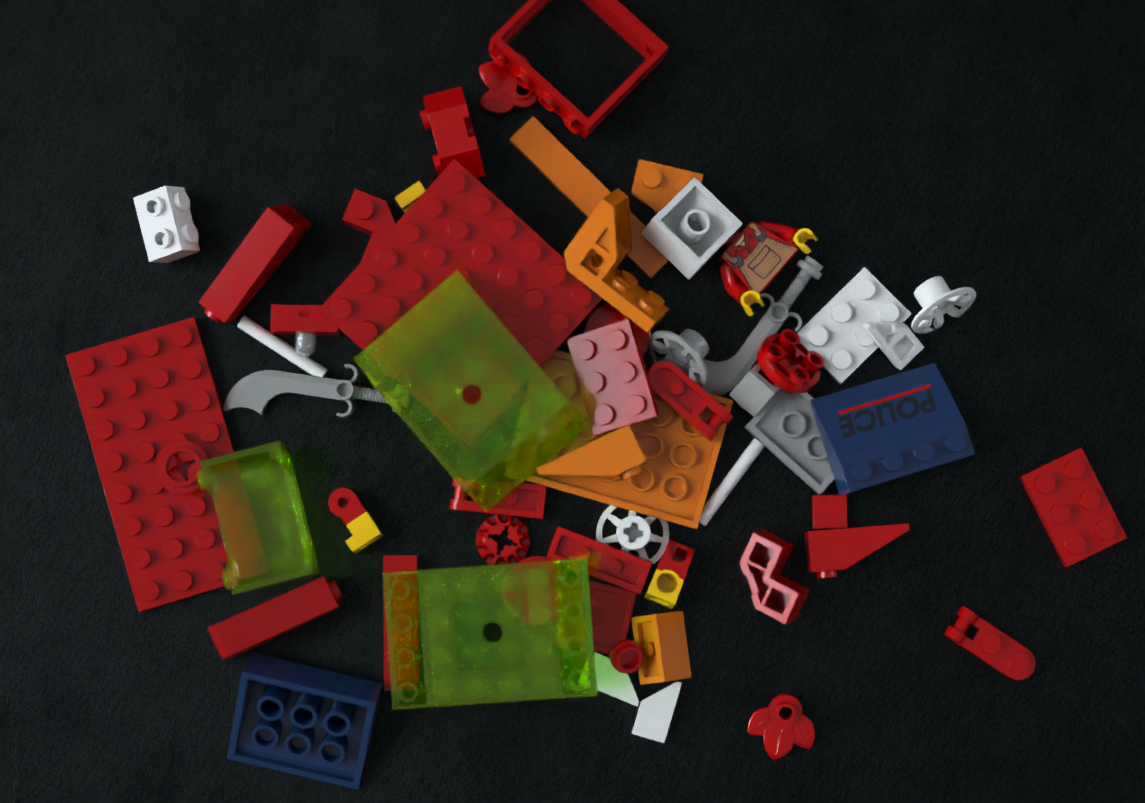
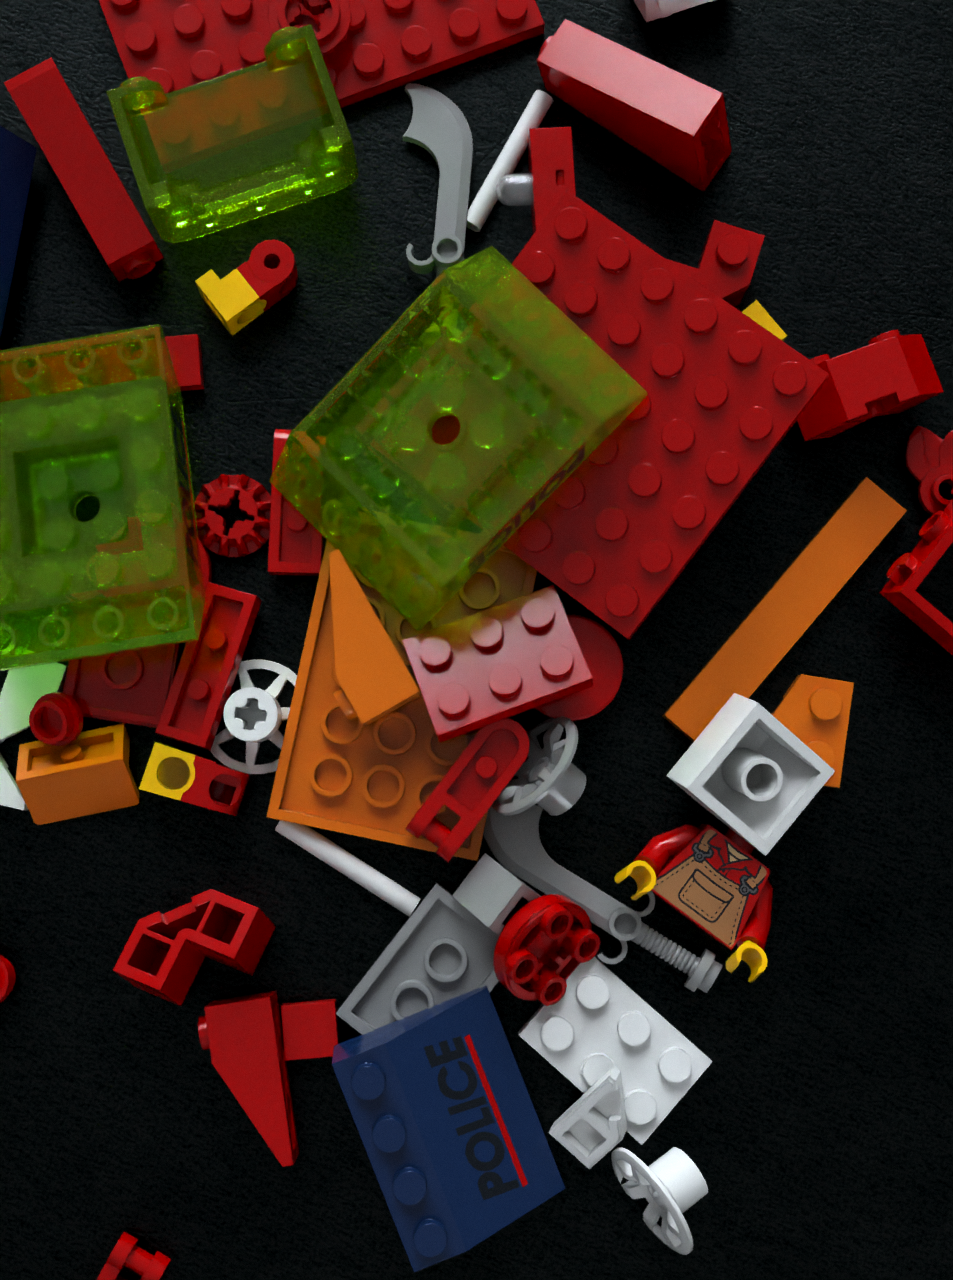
camera: 85 degrees right, 0 degrees up
orange bracket [564,189,669,333] -> none

